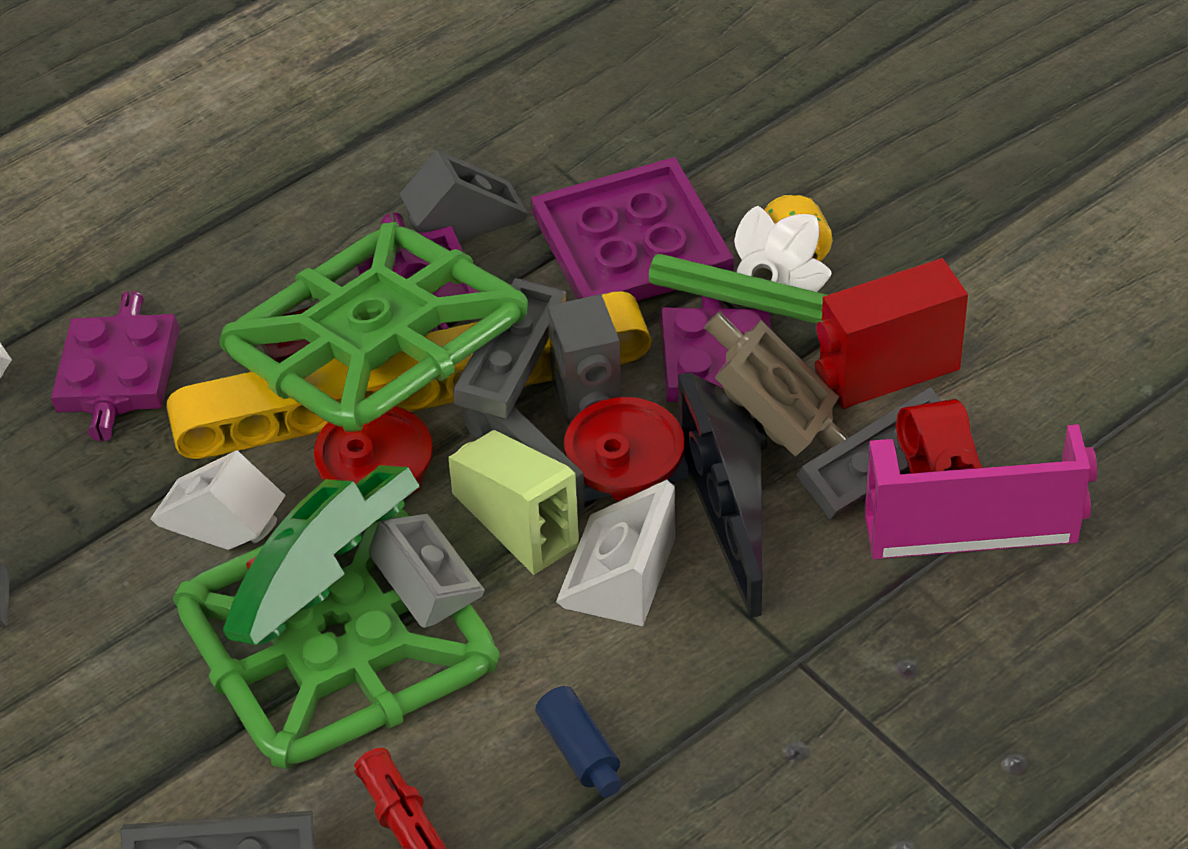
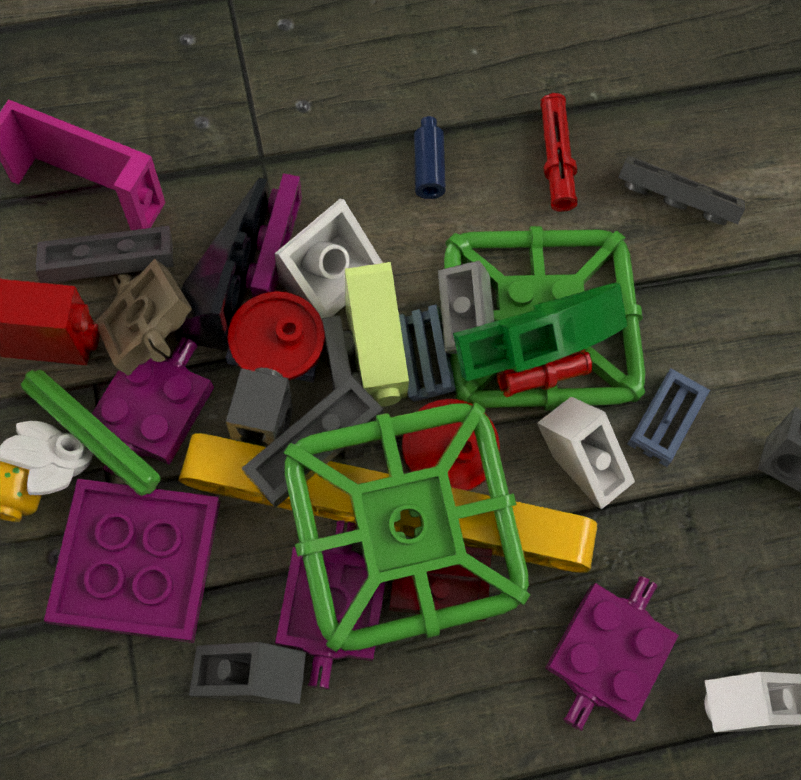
camera: 160 degrees left, 20 degrees up
red piece [896,399,983,474] -> none
none -> magenta plate [246,173,302,297]
none -> sand blue tile [399,304,456,402]
none -> sand blue tile [627,368,710,467]

